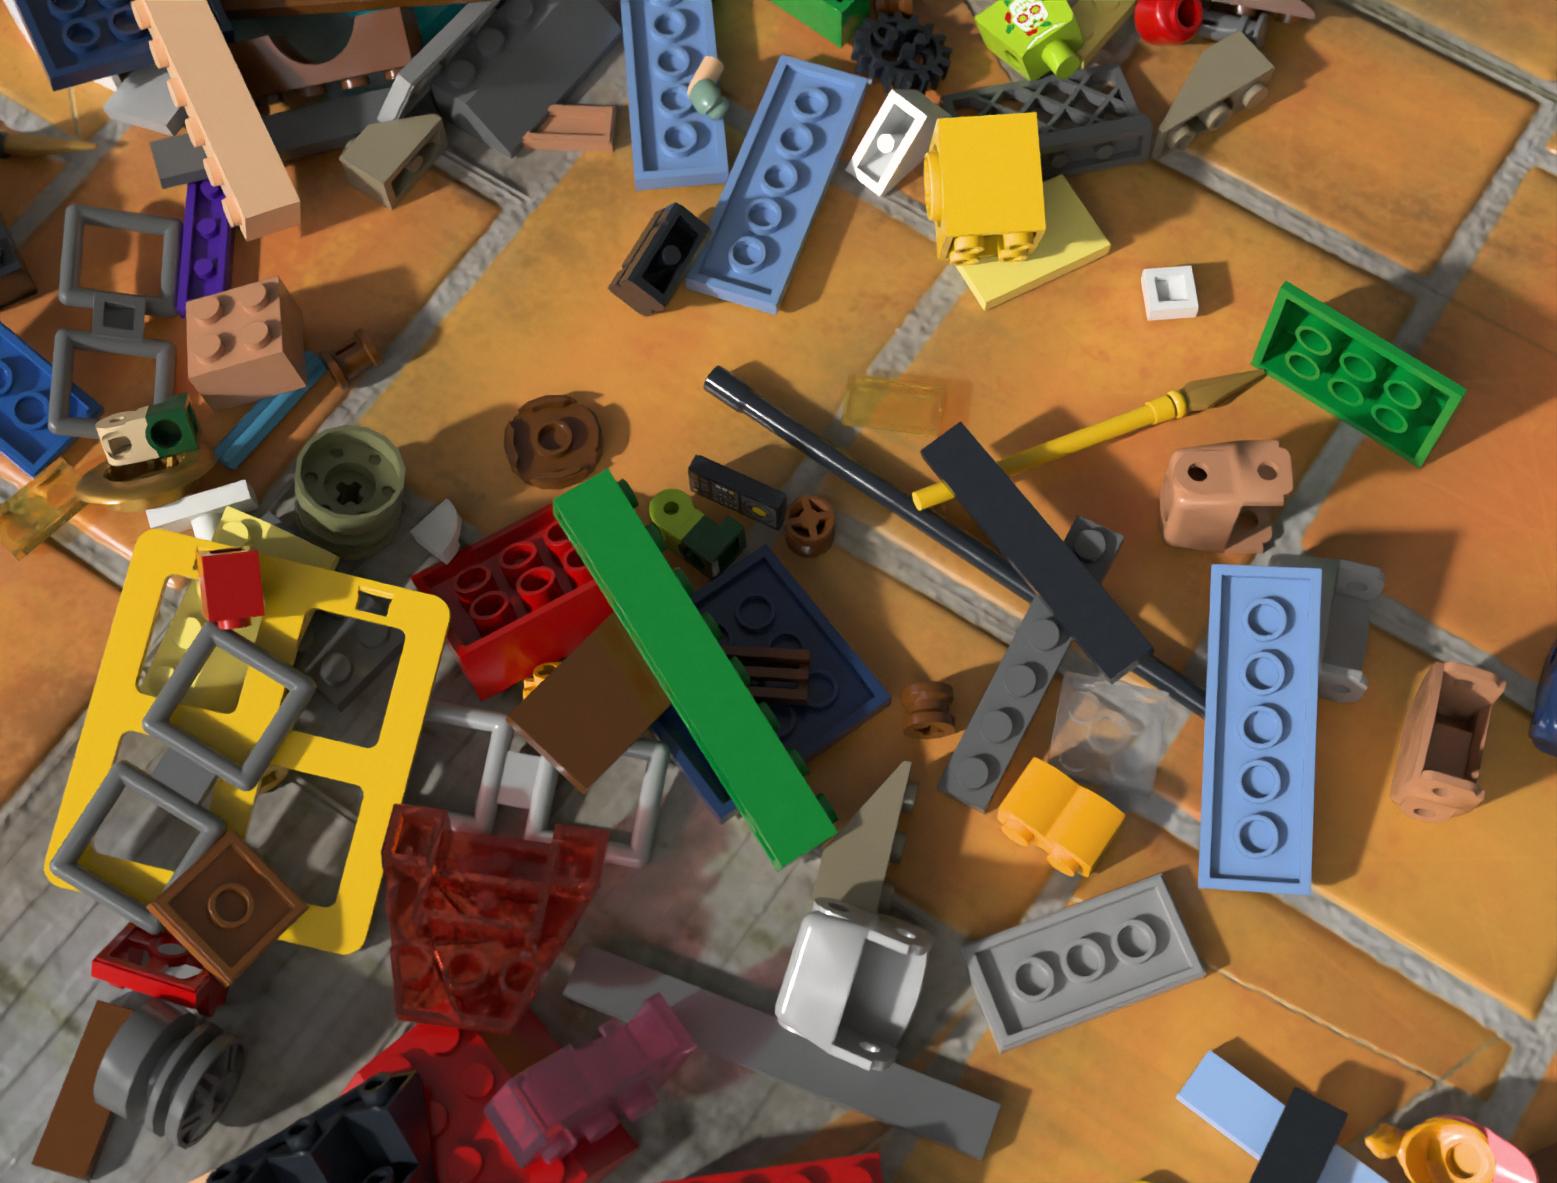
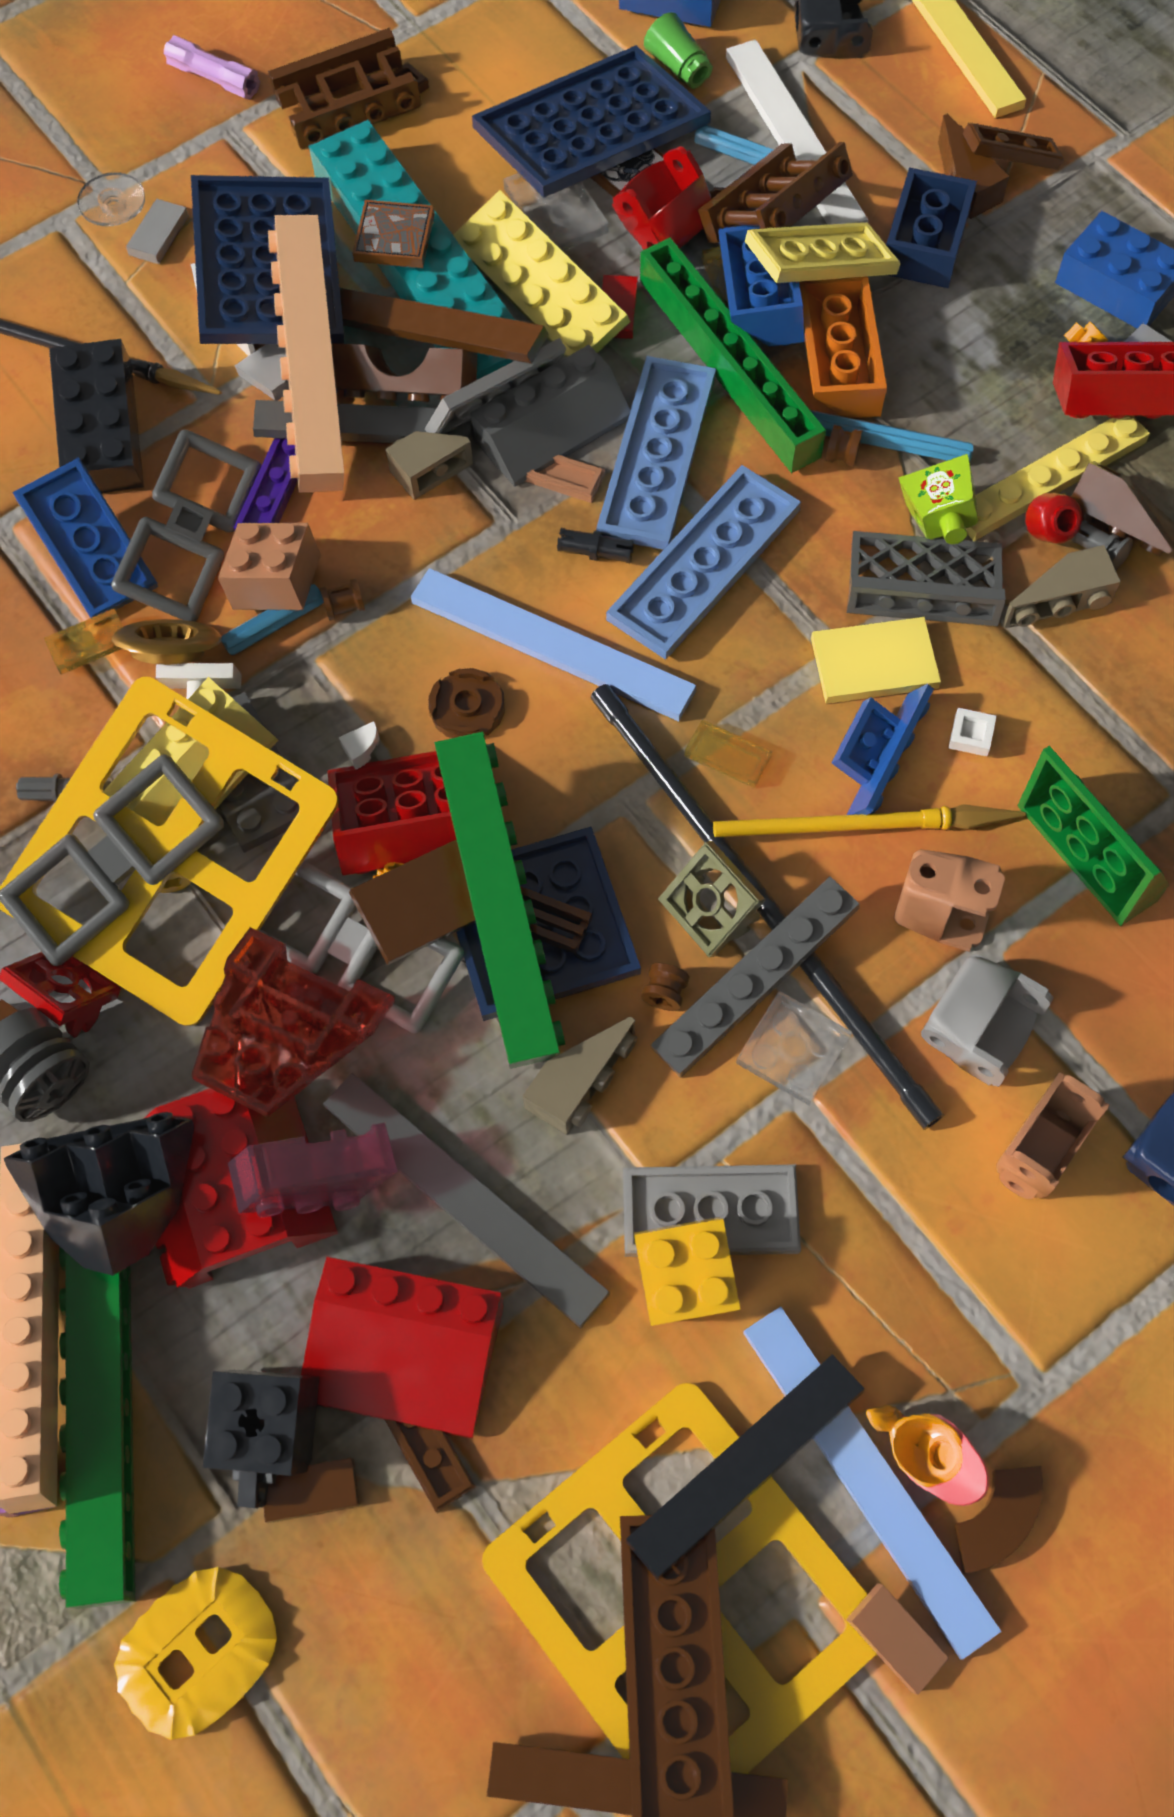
camera: 20 degrees right, 0 degrees up
leg [95,392,202,466] -> none
dark orange tile [146,828,310,988] -> none
red brick [196,545,265,629] -> none
olive wheel [294,425,406,560] -> none
black brick [608,202,713,316] -> none
leg [649,488,747,581] -> none
sand green arm [688,56,729,121] -> none
black tile [688,455,787,531] -> none
light grey piece [775,897,935,1071] -> none
reddish brown wheel [785,495,835,558] -> none
white slope [845,89,951,197] -> none
black gear [850,11,952,96] -> none
black tile [920,421,1154,685] -> none
yellow brick [924,112,1046,266] -> none
light orange brick [997,757,1126,878] -> none
medium blue plate [1198,564,1322,896] -> none
none -> dark grey axle [16,774,71,803]
none -> light blue tile [411,568,696,722]
none -> black pin [557,527,634,564]
none -> yellow brick [634,1217,740,1326]
none -> olive piece [658,841,766,958]
none -> blue bracket [831,684,934,815]

